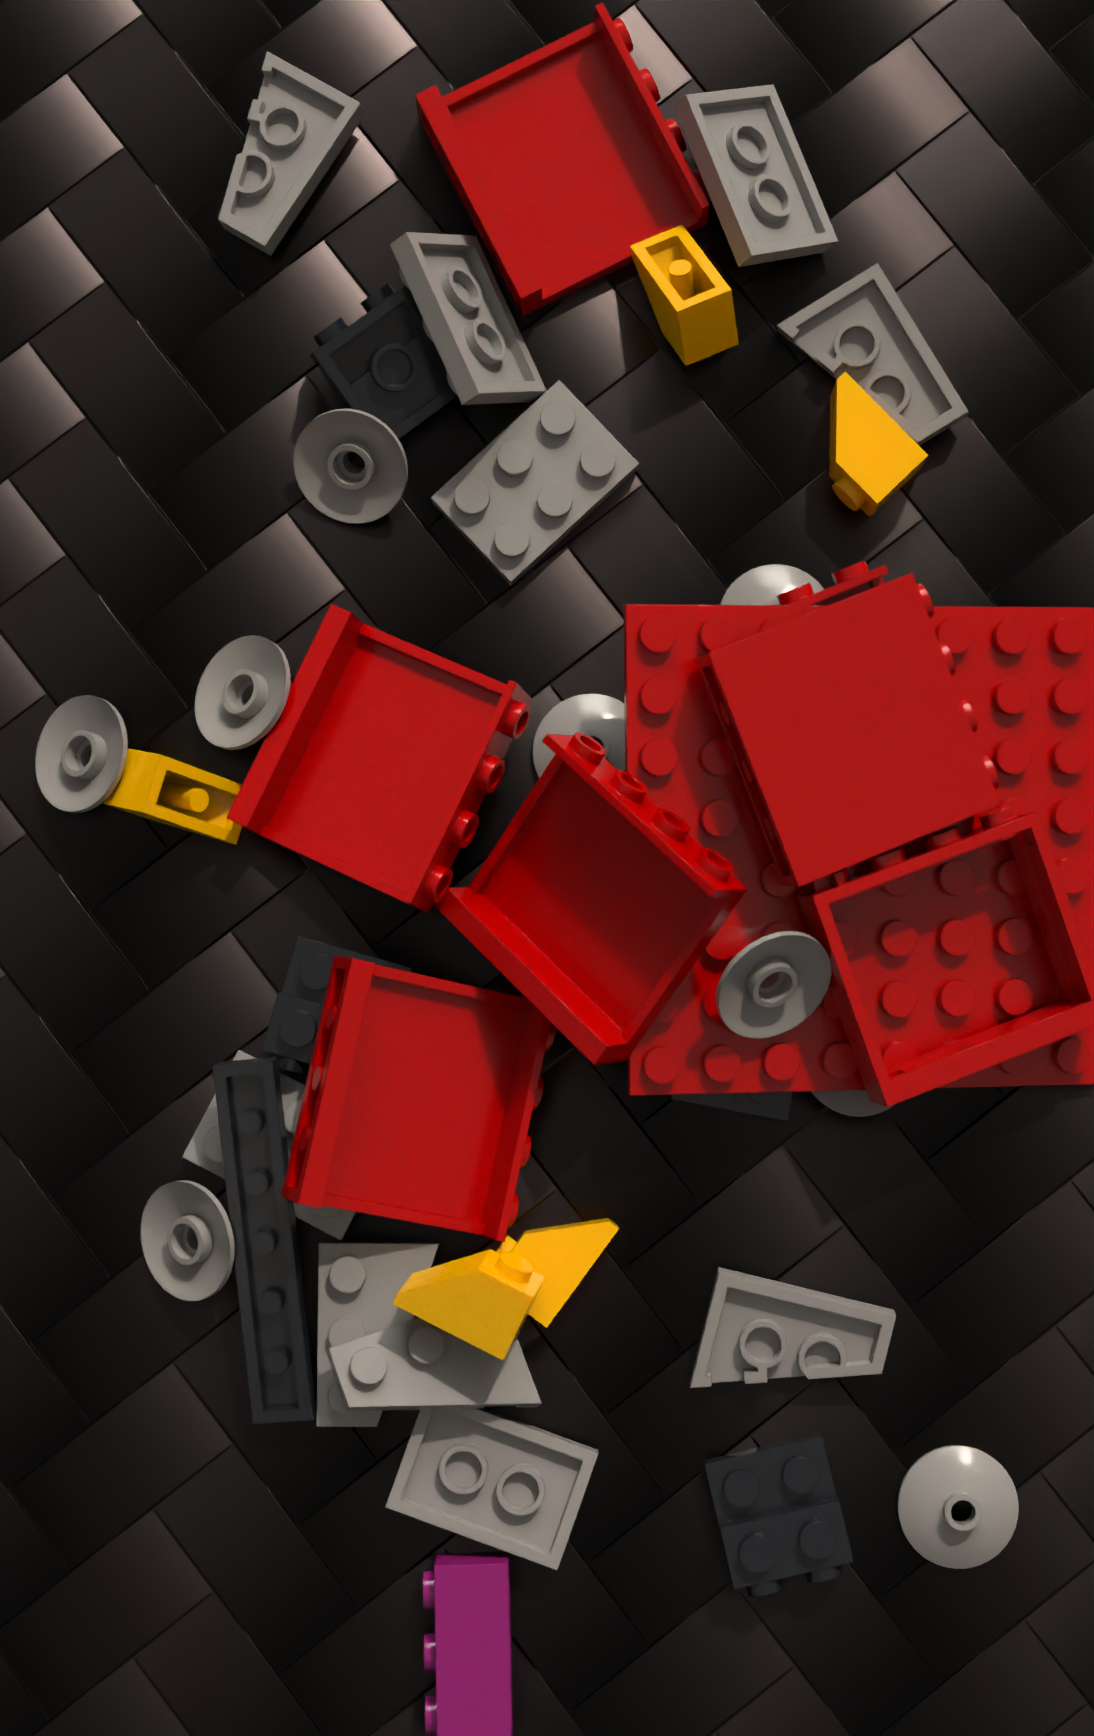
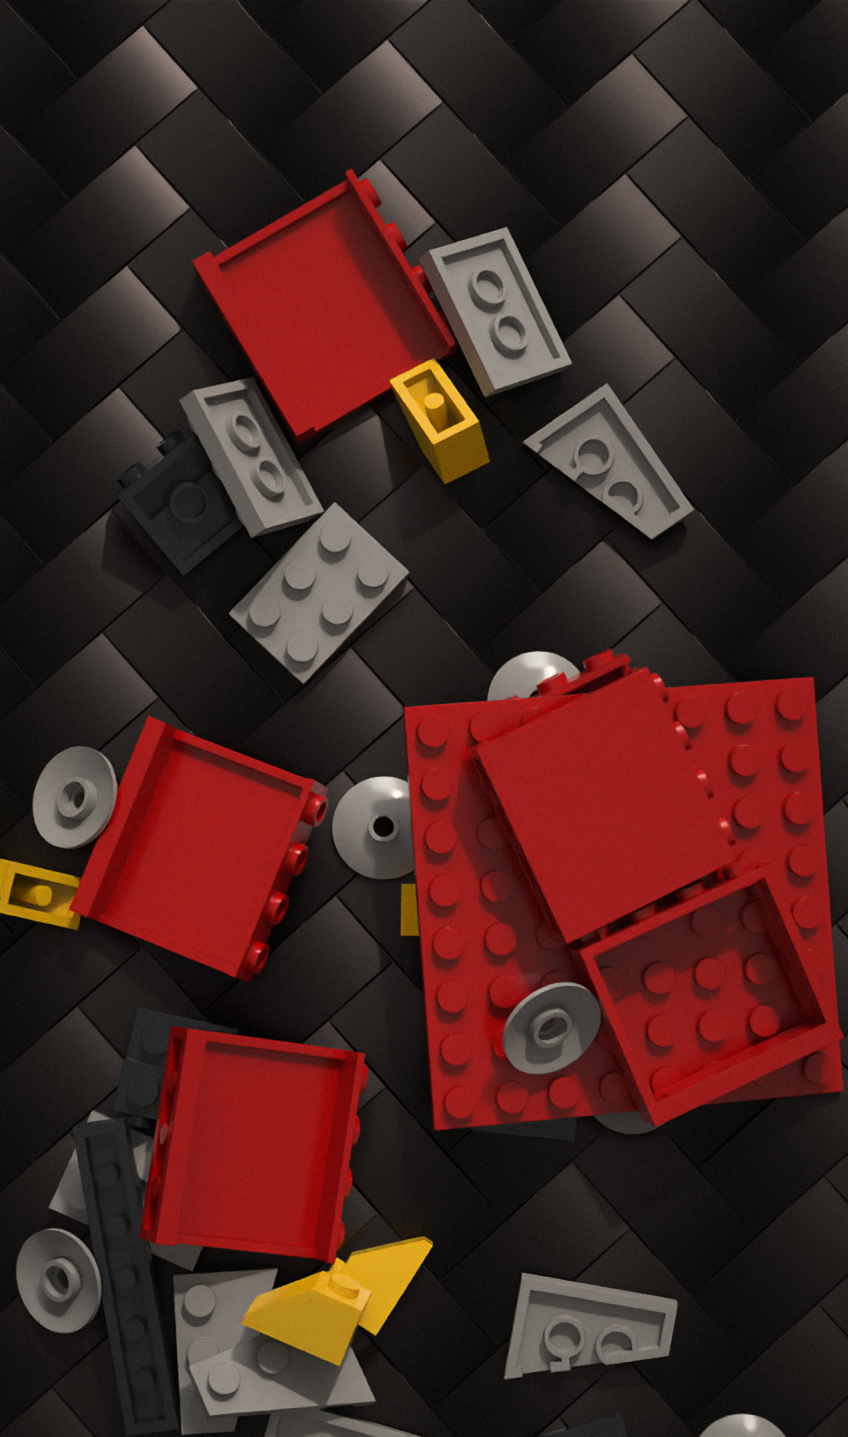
camera: 10 degrees left, 0 degrees up
light grey wing [218,51,365,256] -> none
light grey dish [293,409,408,524] -> none
red panel [435,732,747,1065] -> none
yellow slope [829,372,928,517] -> none

